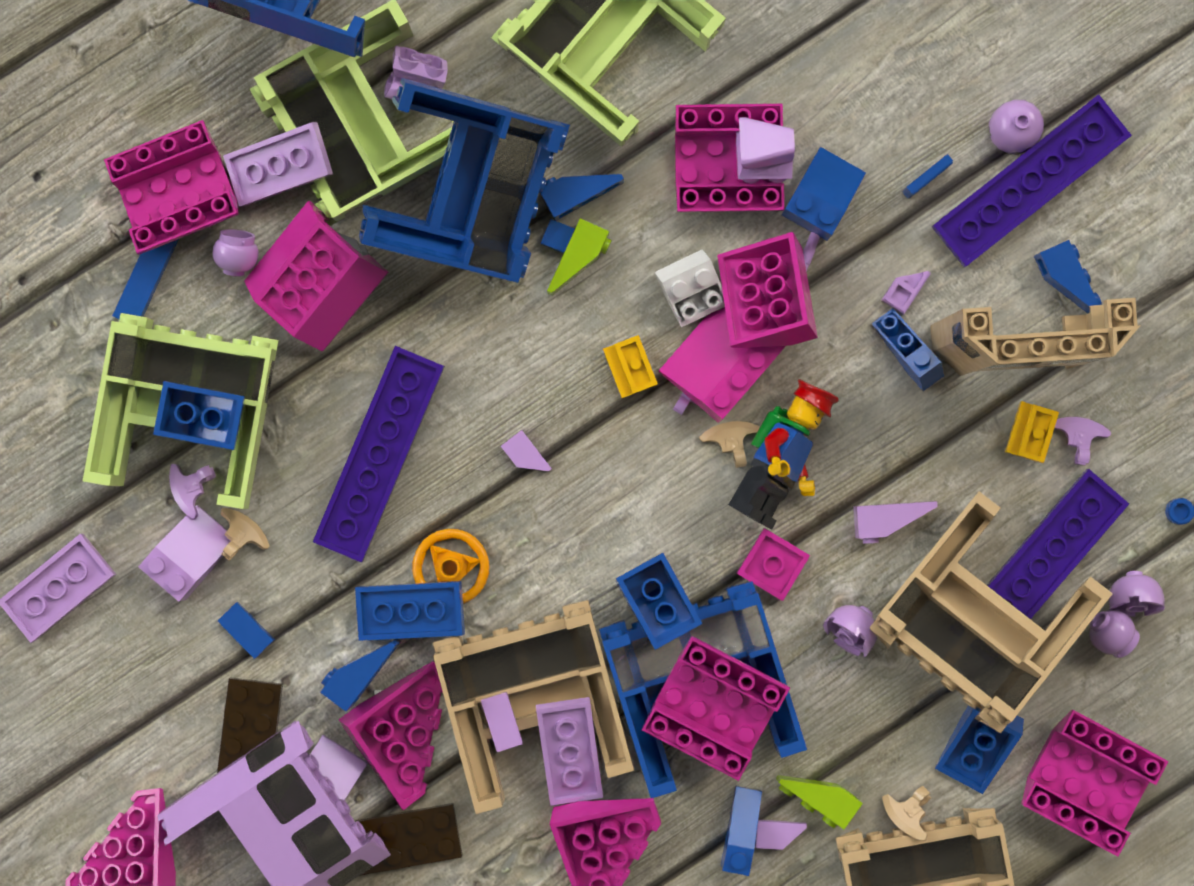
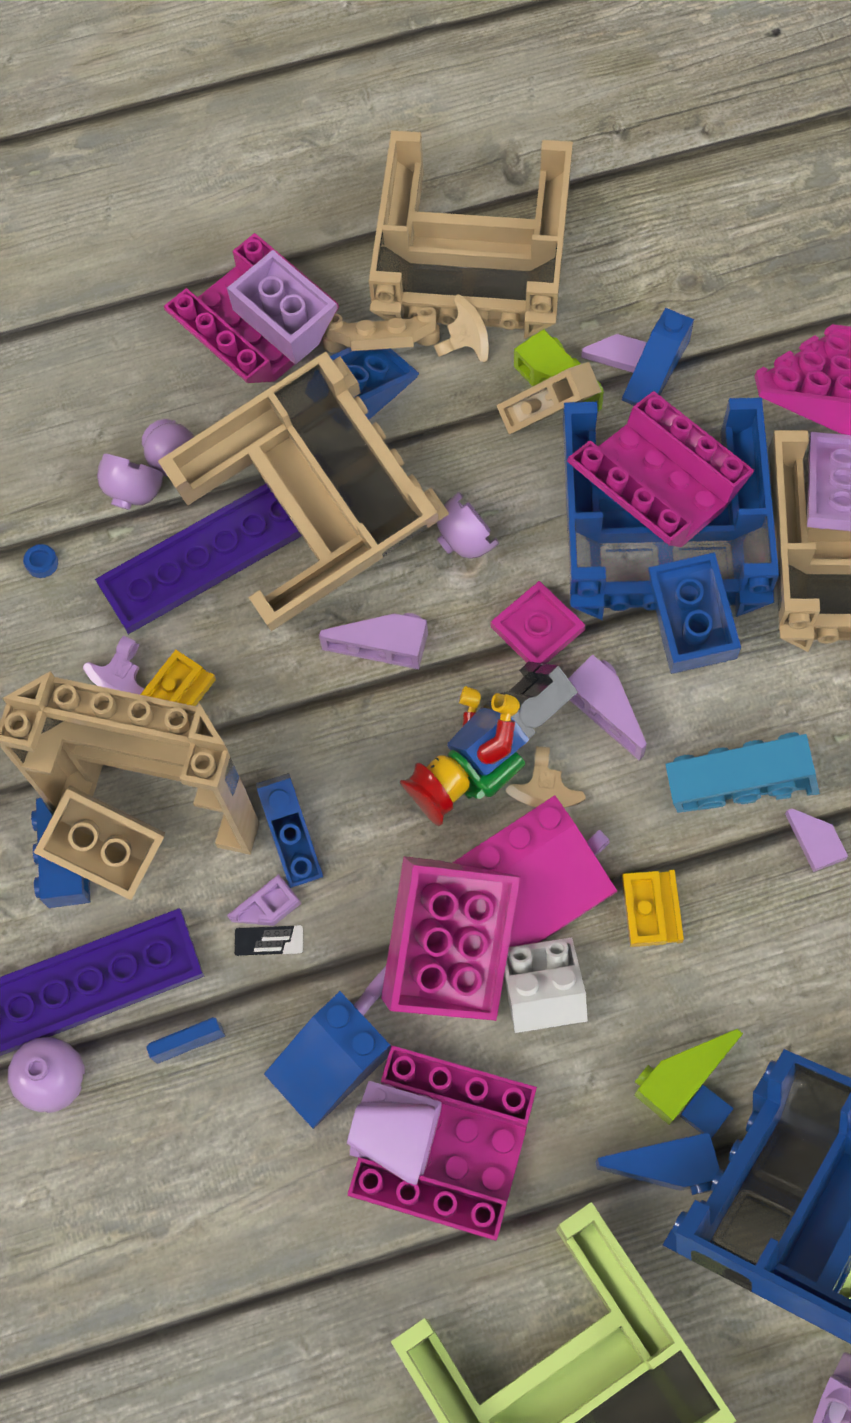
camera: 160 degrees left, 20 degrees down
none -> tan slope [34,785,165,900]
none -> lavender slope [227,250,338,365]
none -> sticker [234,925,303,956]
none -> tan plate [322,307,440,353]
none -> tan slope [496,362,602,434]
none -> lavender slope [568,654,647,760]
none -> dark azure wedge [665,732,820,813]

